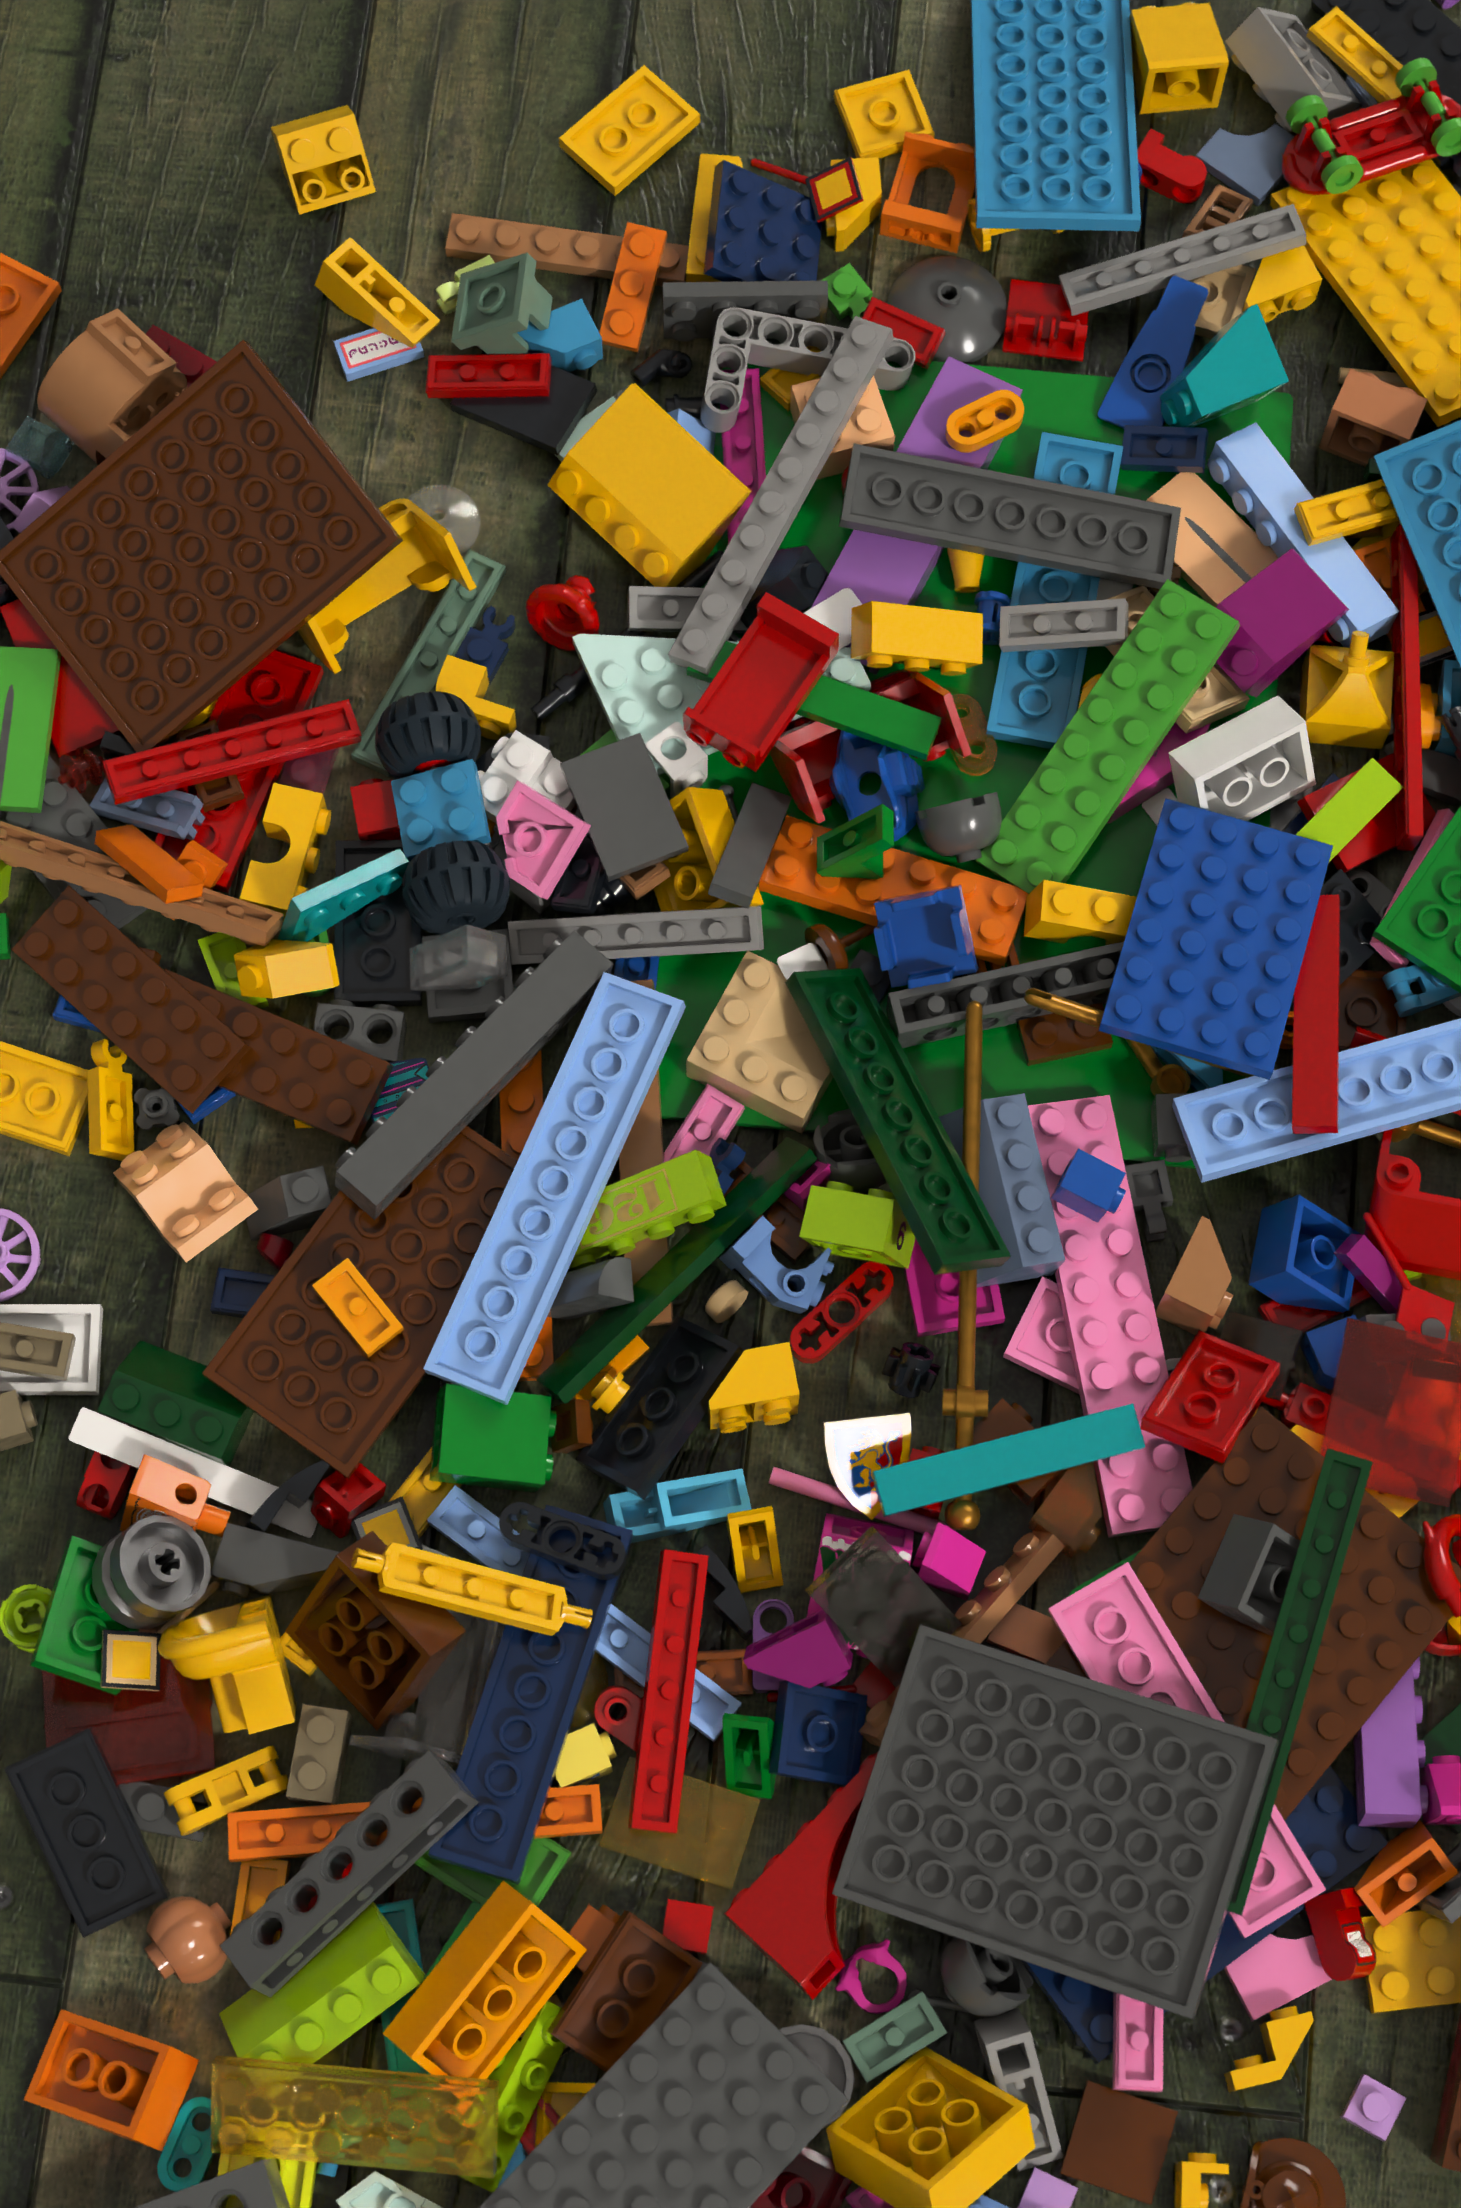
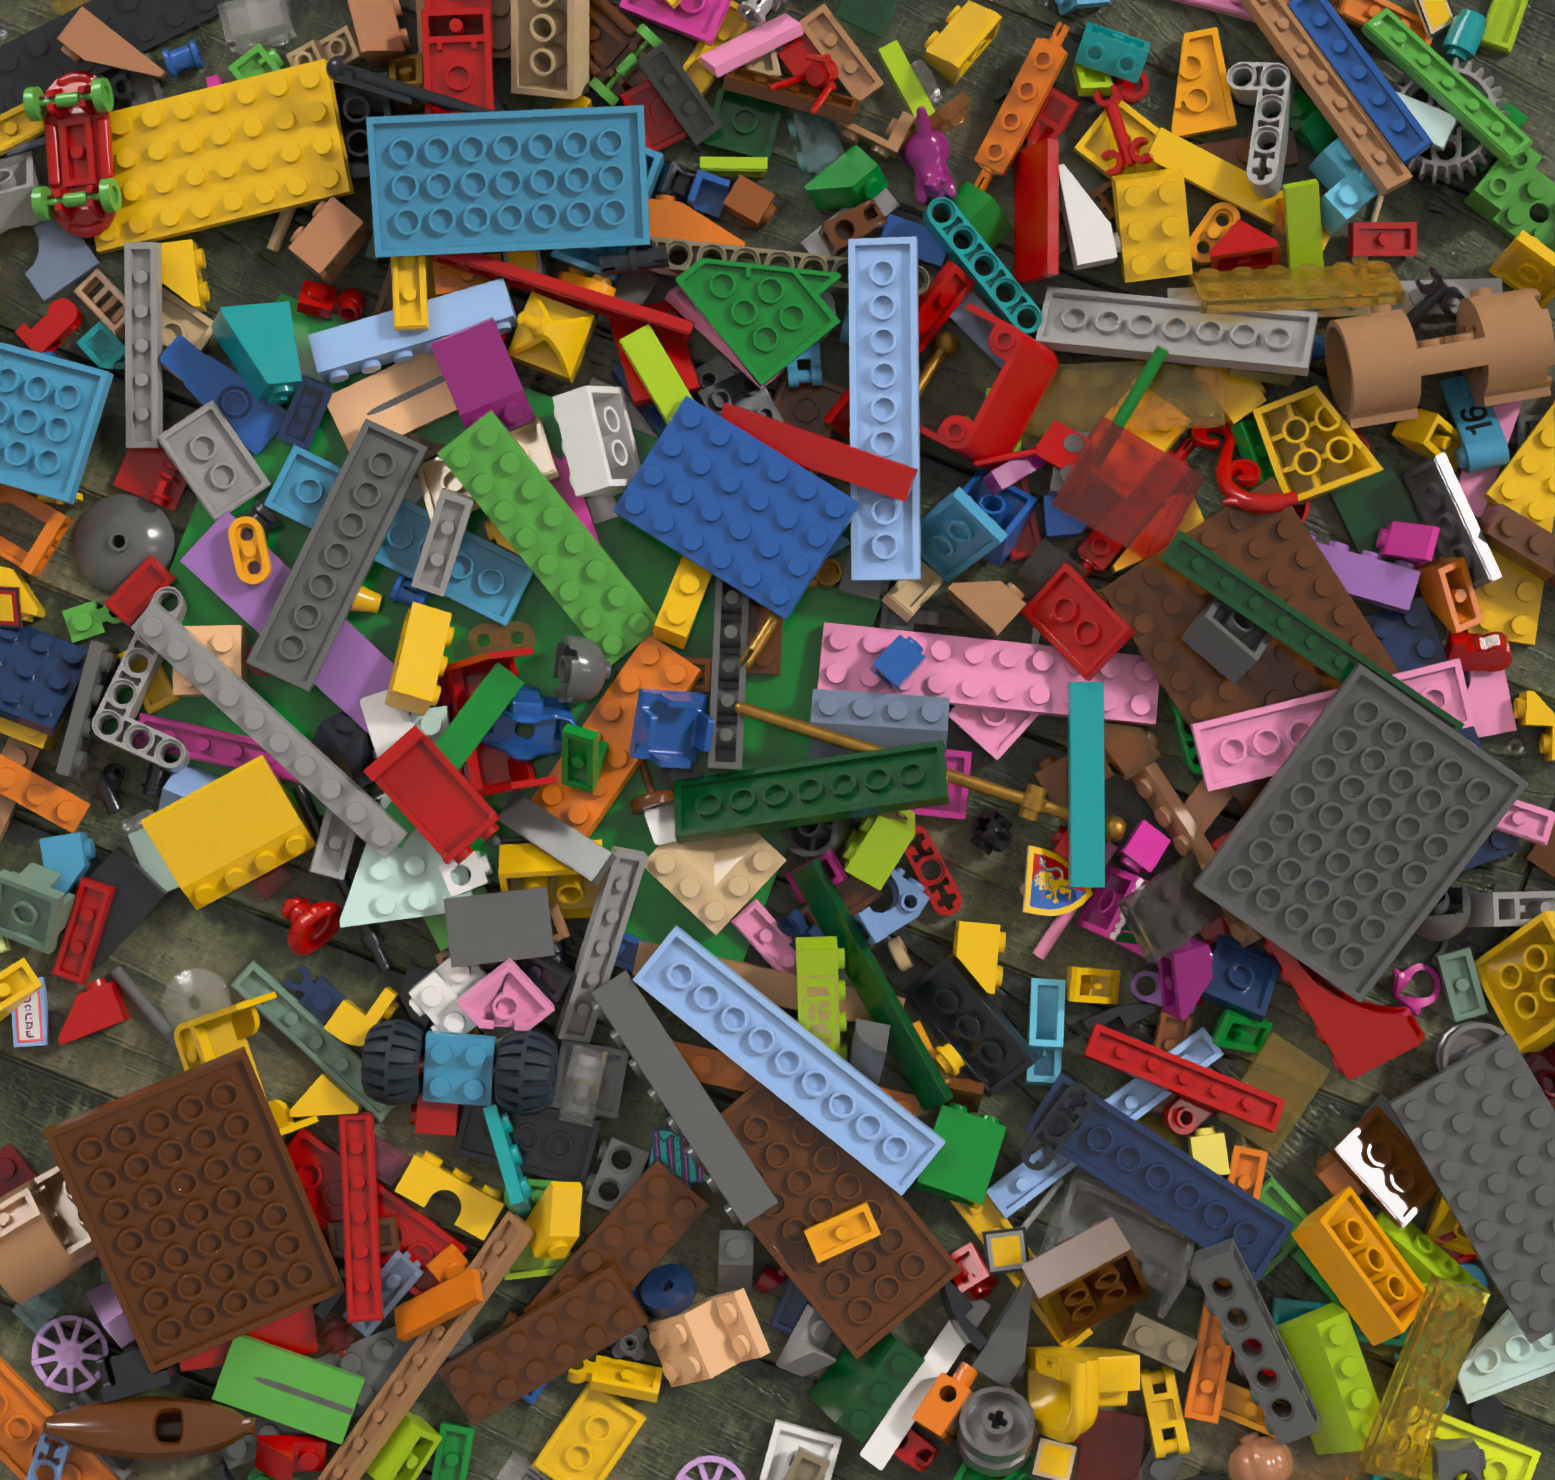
camera: 75 degrees left, 15 degrees up
yellow plate [351,1542,593,1636] -> none
red tile [662,1899,714,1954] -> none
none -> red slope [58,978,131,1045]
none -> teal slope [76,320,125,369]
none -> dark grey bar [110,966,180,1058]
none -> light grey tile [156,400,271,522]
none -> black wheel [242,500,283,541]
none -> clear red tile [251,864,294,900]
none -> yellow slope [289,1073,363,1117]
none -> red plate [296,280,365,321]
none -> dark blue piece [641,1263,697,1317]
none -> light grey slope [775,1304,836,1377]
none -> tan tile [881,560,945,622]
none -> dark azure plate [921,487,1008,583]

